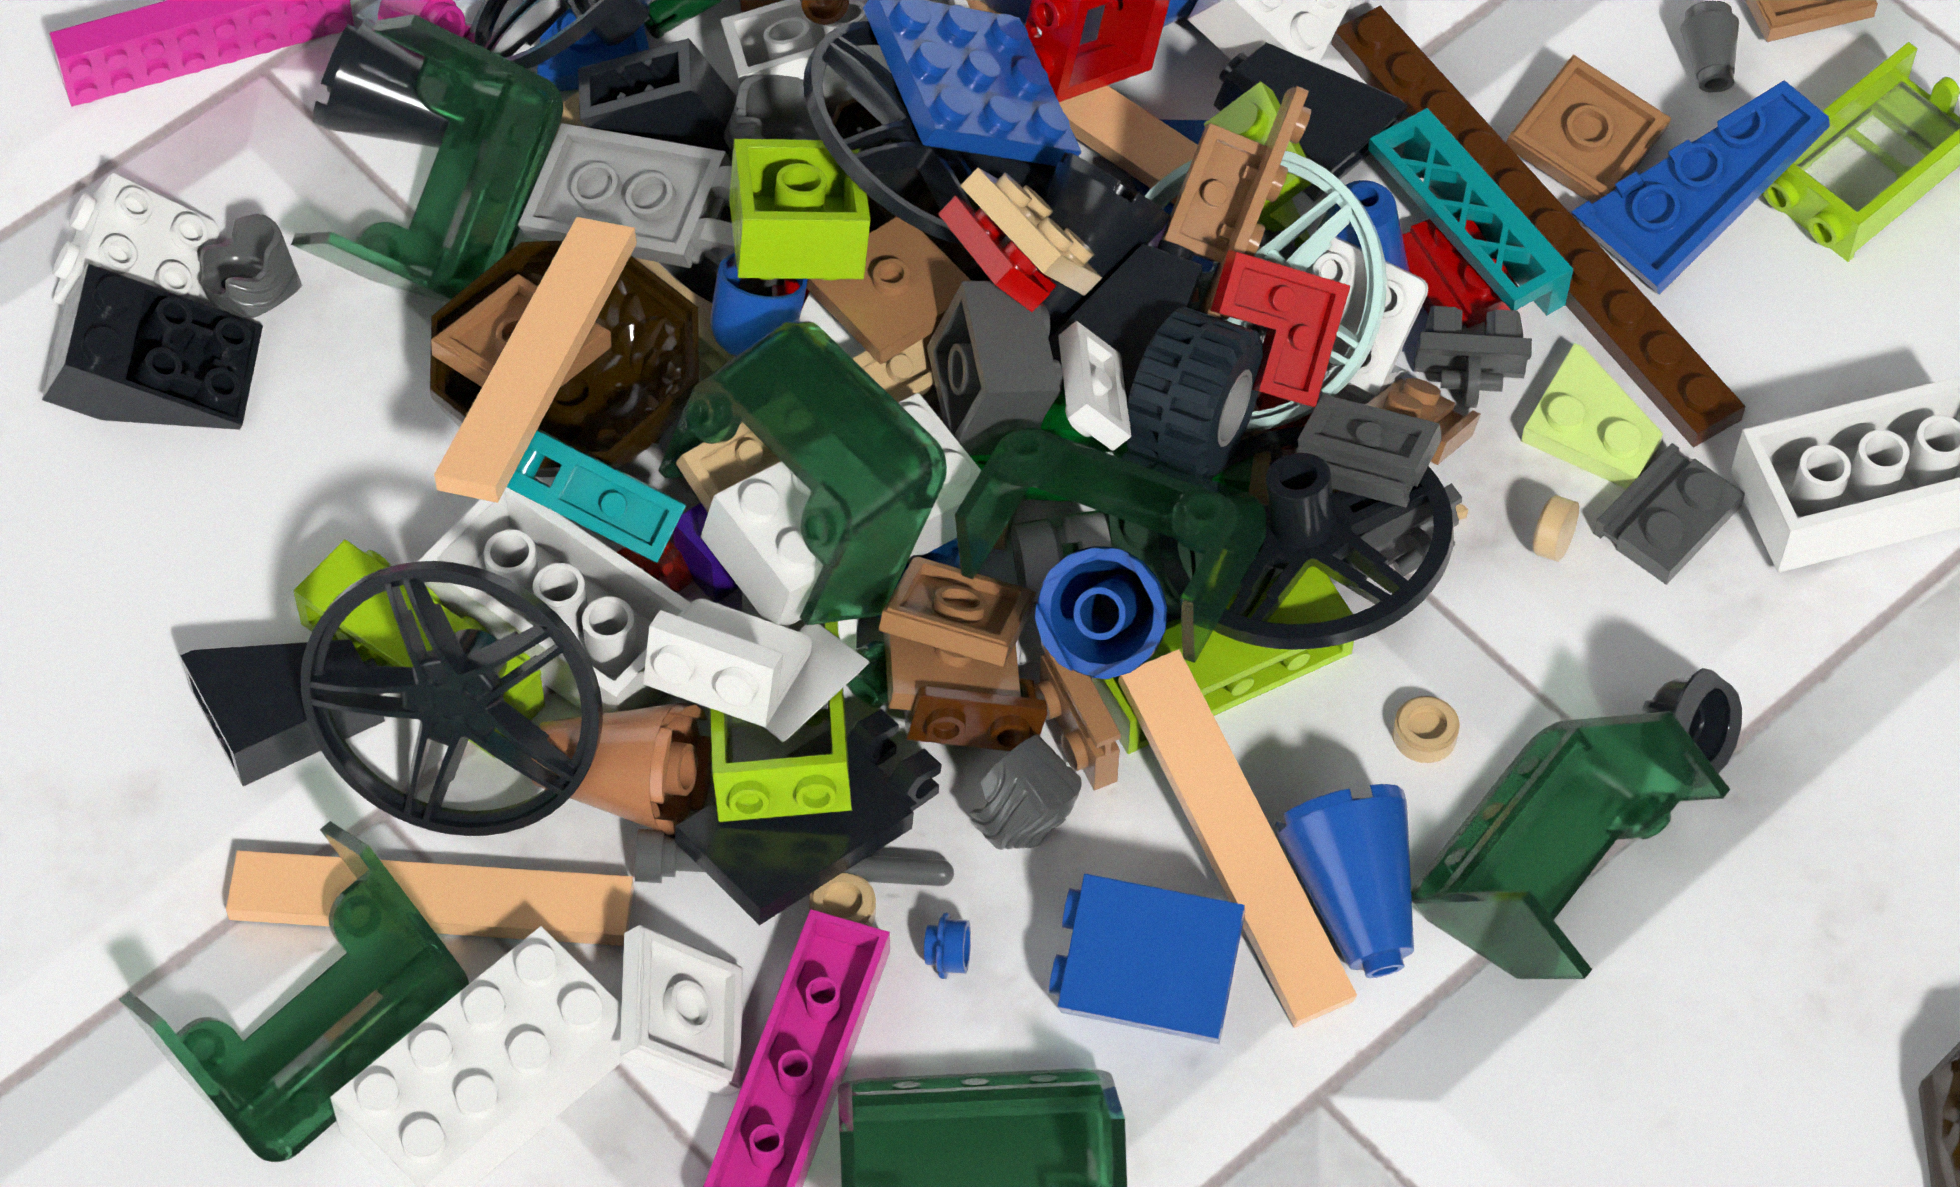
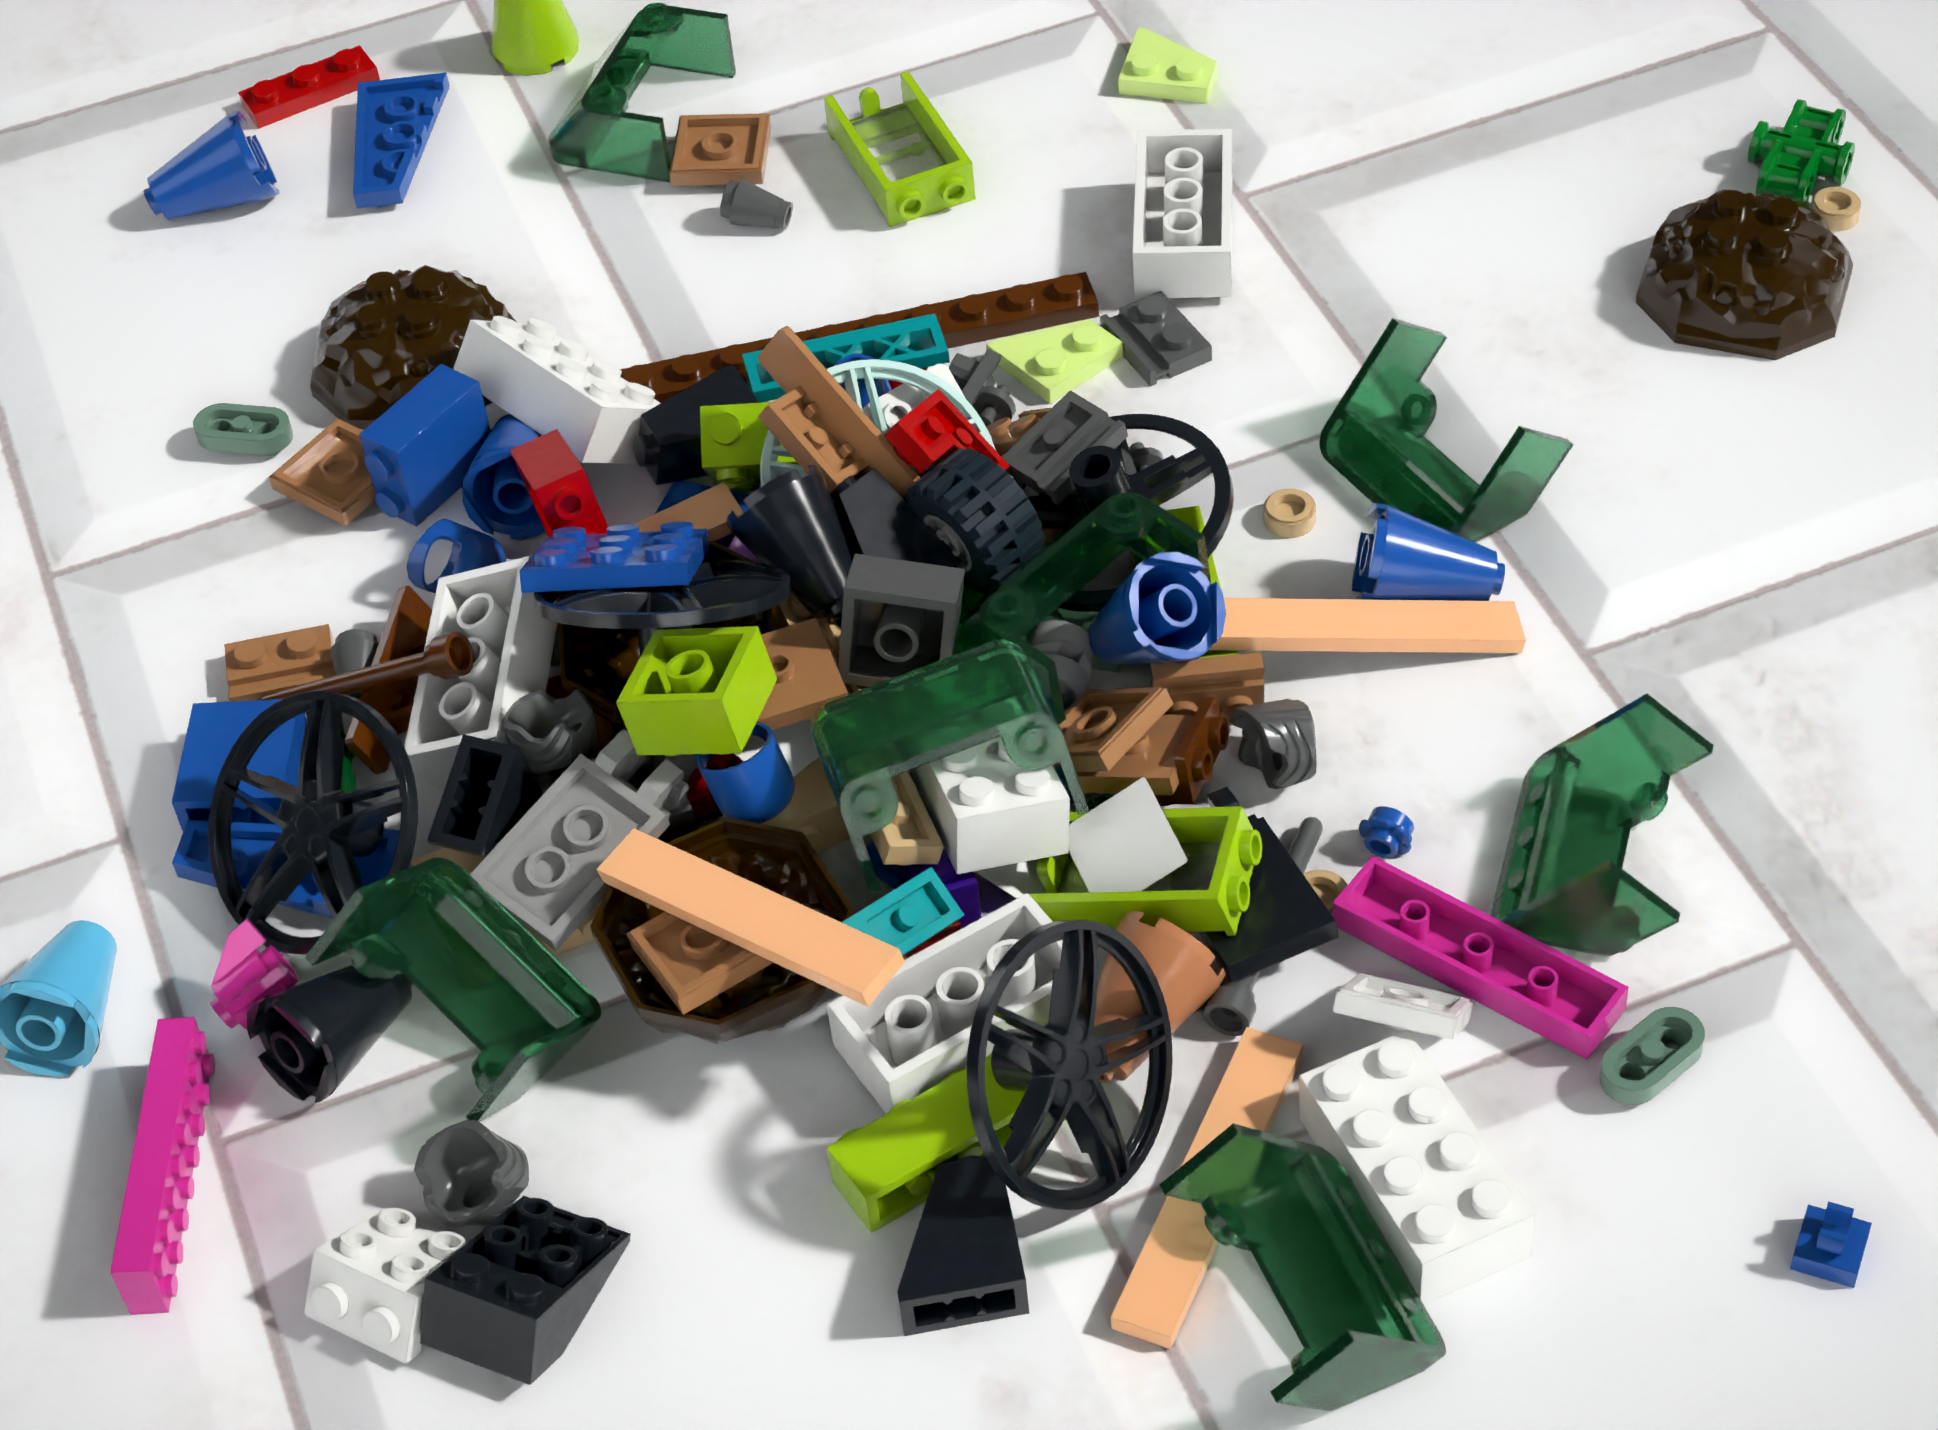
camera: 65 degrees left, 10 degrees down
white bracket [643,599,812,728] -> none
red plate [938,195,1057,312] -> none
tan plate [961,168,1102,296] -> none
blue brick [1049,873,1245,1044] -> none
white plate [1058,321,1131,451] -> none
medium nougat plate [1506,54,1672,204] -> none
tan tile [1533,495,1579,562] -> none
blue wing [1571,80,1830,295] -> none
black piece [1642,668,1742,783] -> none

